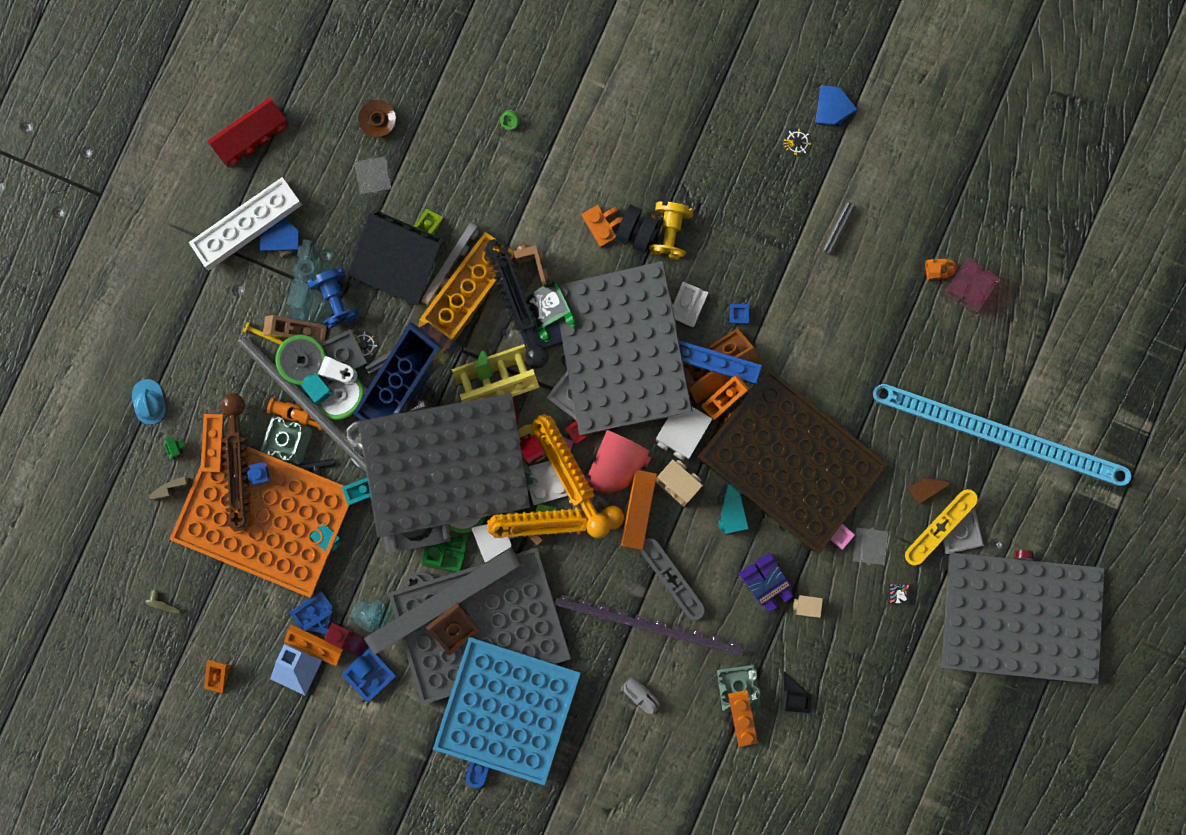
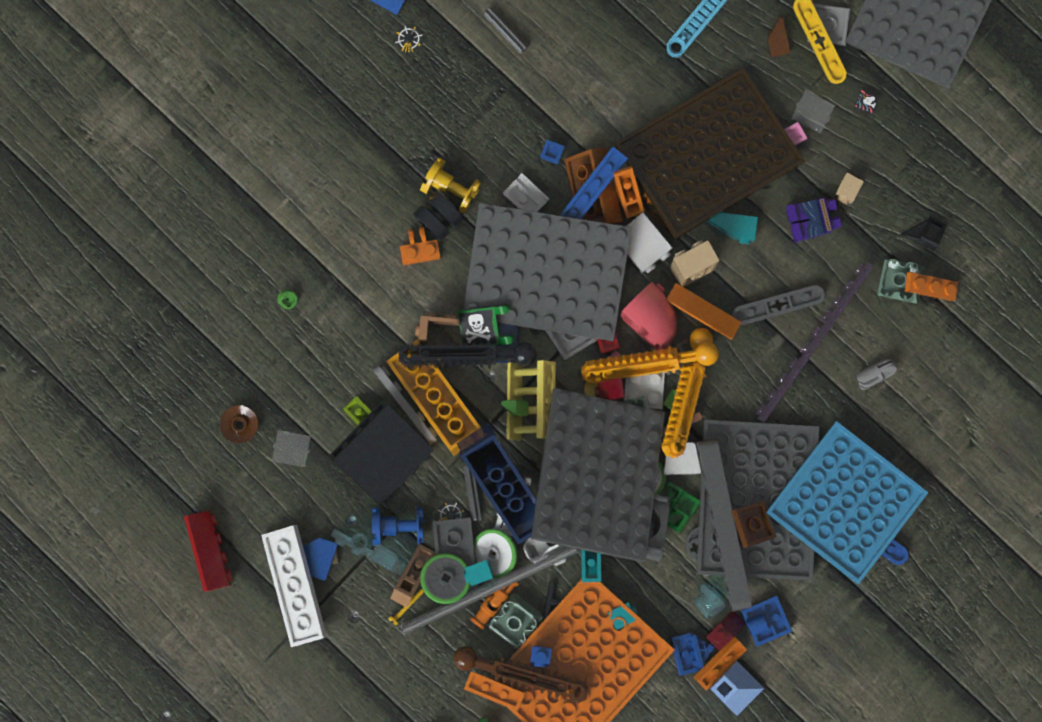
camera: 70 degrees left, 0 degrees up
white piece [318,356,358,385] -> none

